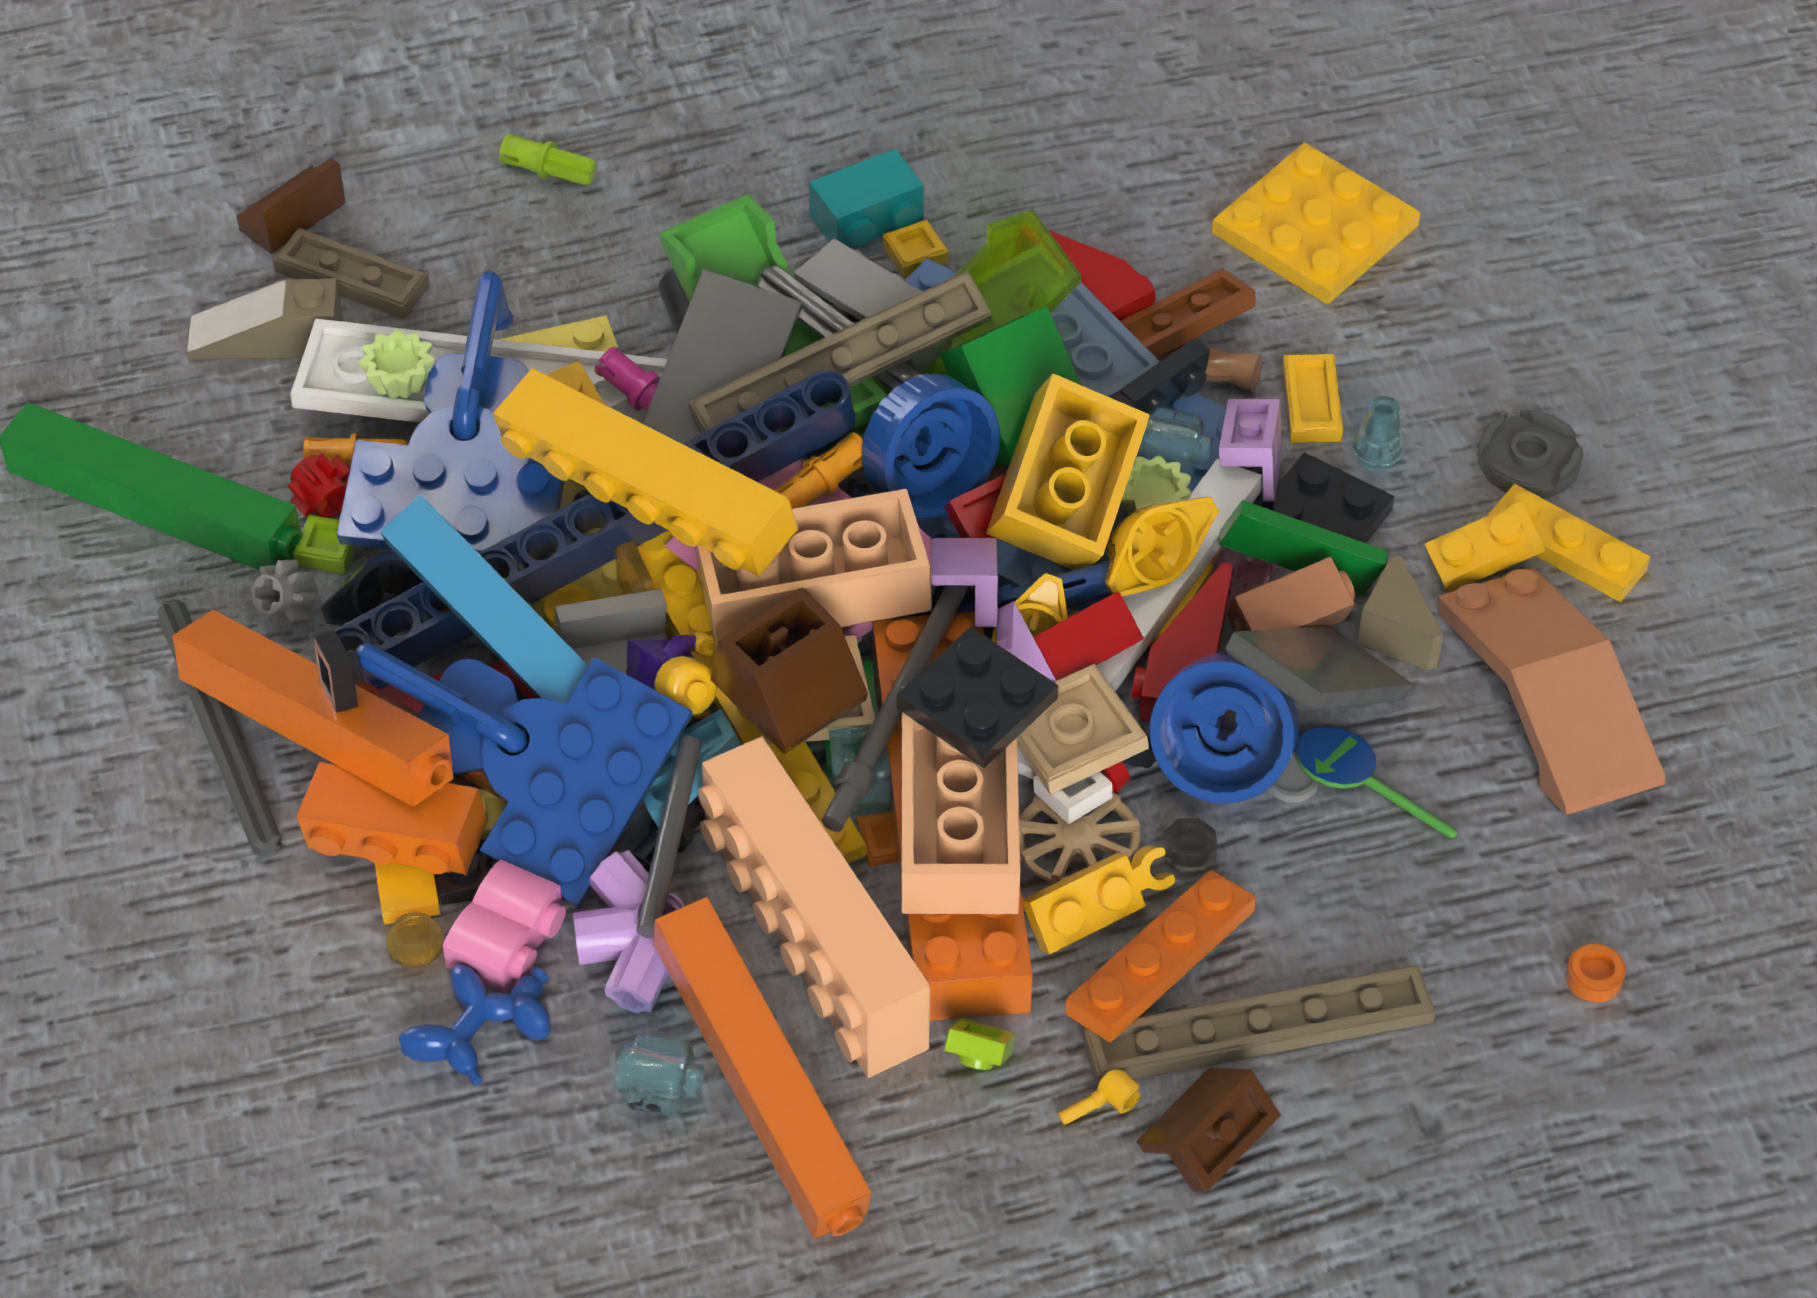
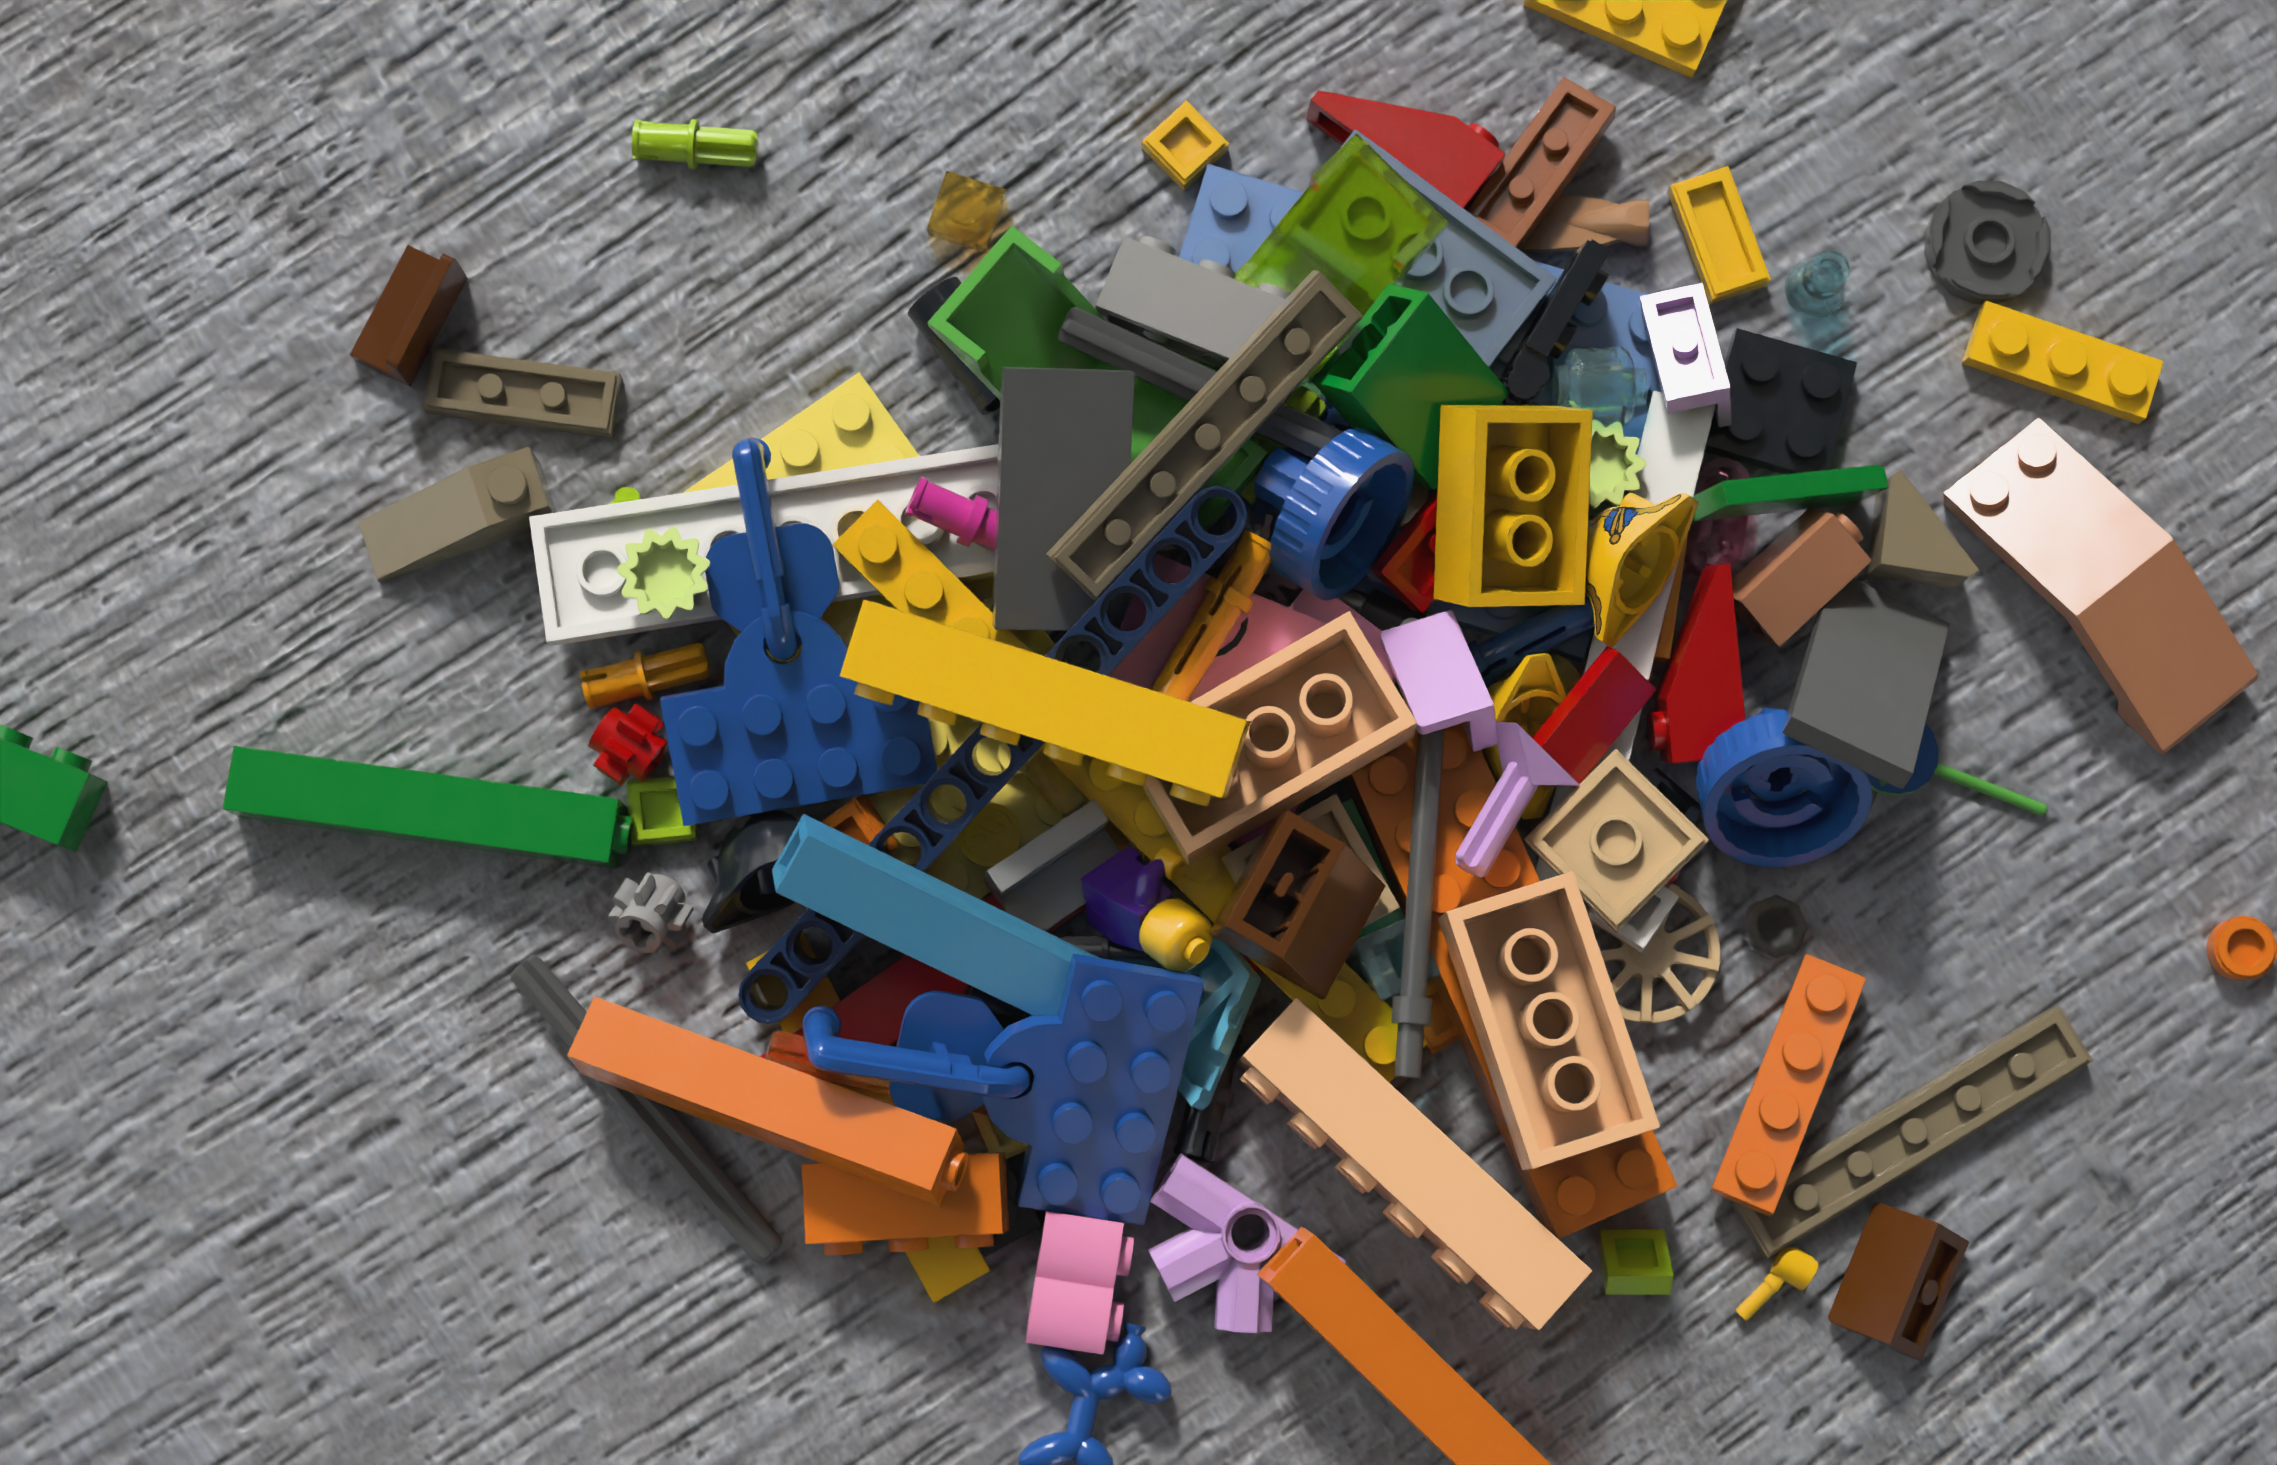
camera: 25 degrees left, 30 degrees up
black plate [313,631,363,713] -> none
clear yellow plate [386,912,444,968] -> none
clear light blue head [614,1034,704,1116] -> none
dark grey bar [636,736,702,938] -> none
teal brick [809,148,924,248] -> none
black plate [896,627,1058,768] -> none
yellow plate [1022,845,1176,954] -> none
yellow plate [1424,501,1545,593] -> none

